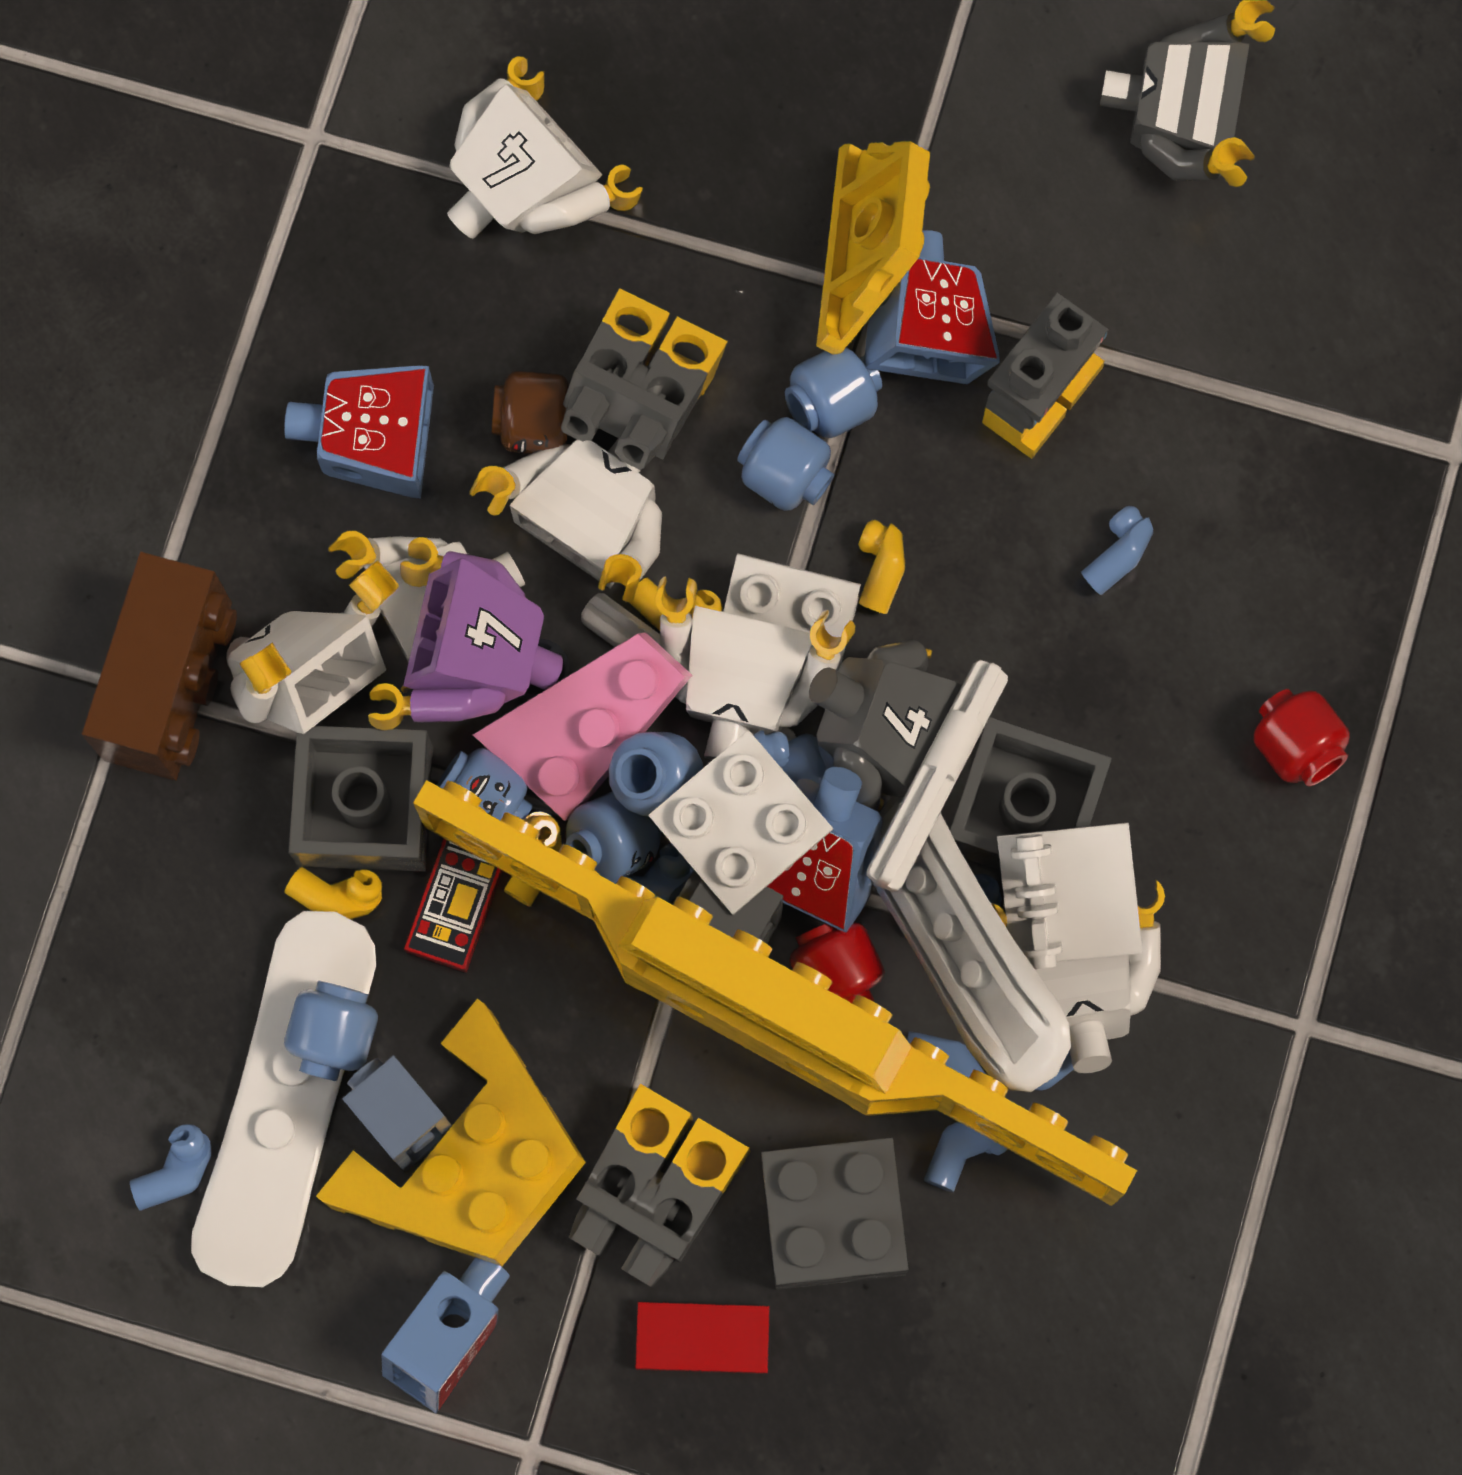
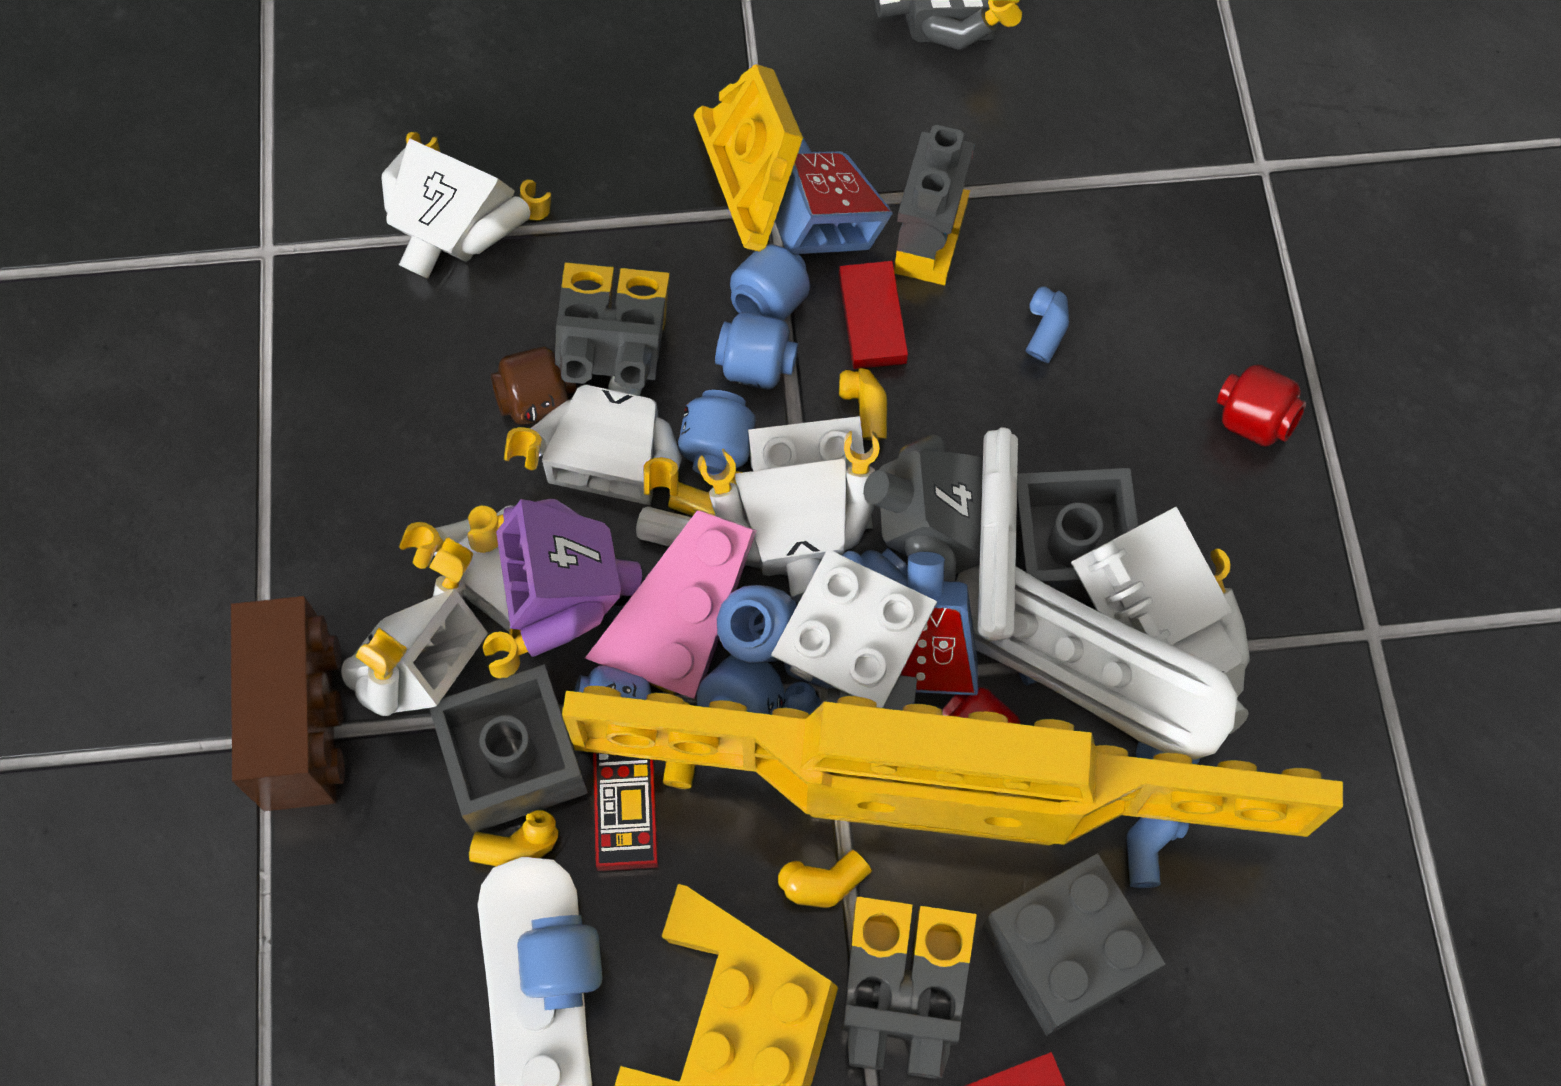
camera: 25 degrees left, 10 degrees down
torso [285,366,434,498] -> none
sand blue brick [342,1055,452,1172] -> none
none -> medium blue head [678,390,756,475]
none -> yellow arm [778,849,872,908]
none -> red tile [839,261,908,369]

